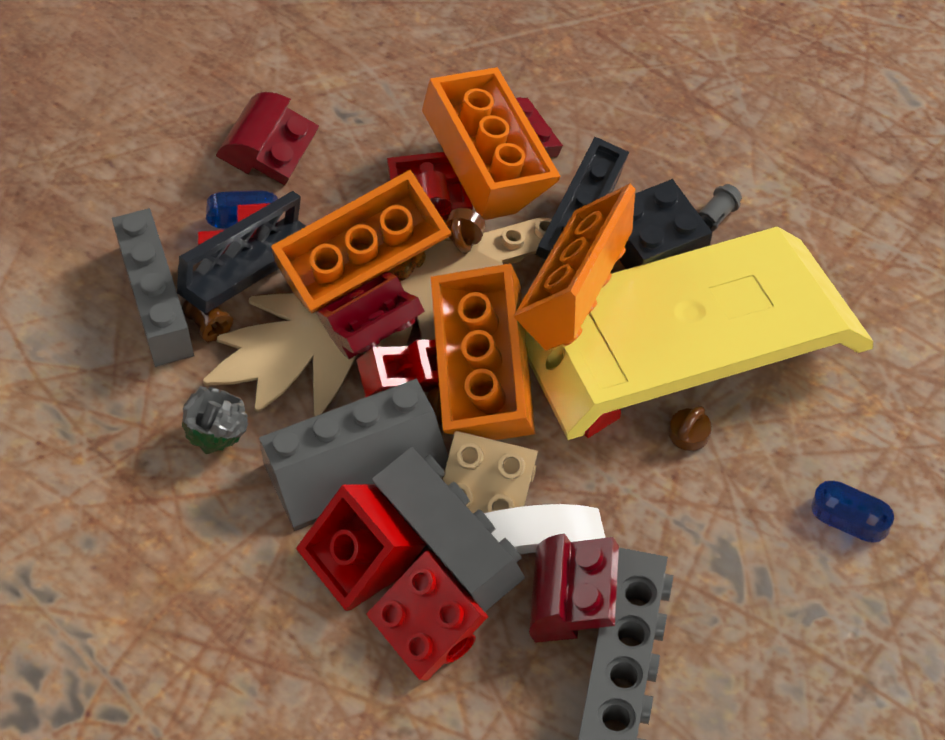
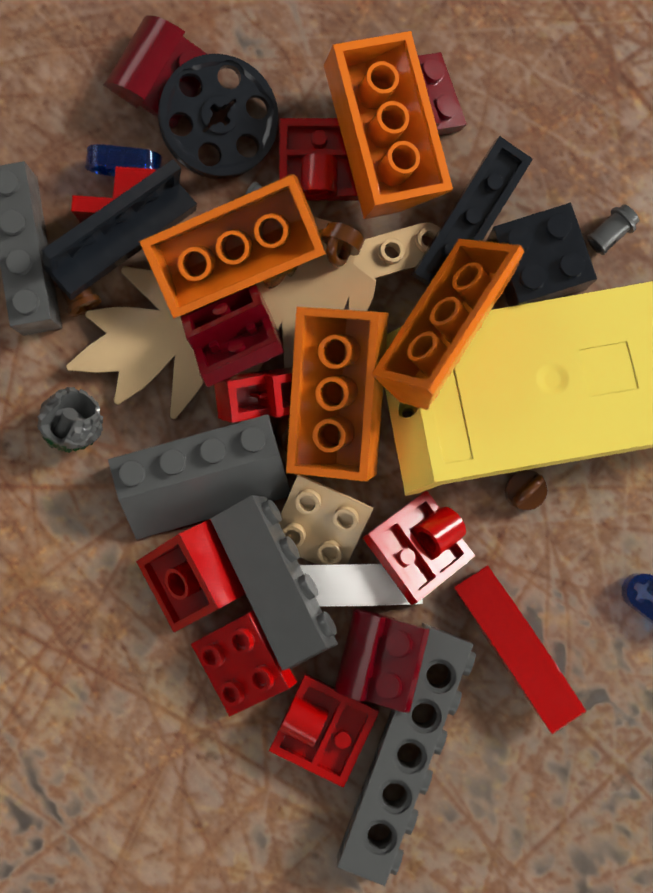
camera: 10 degrees right, 30 degrees up
none -> black wedge [158,54,279,179]
none -> red plate [269,673,380,788]
none -> plate [362,490,475,605]
none -> red slope [454,565,586,735]

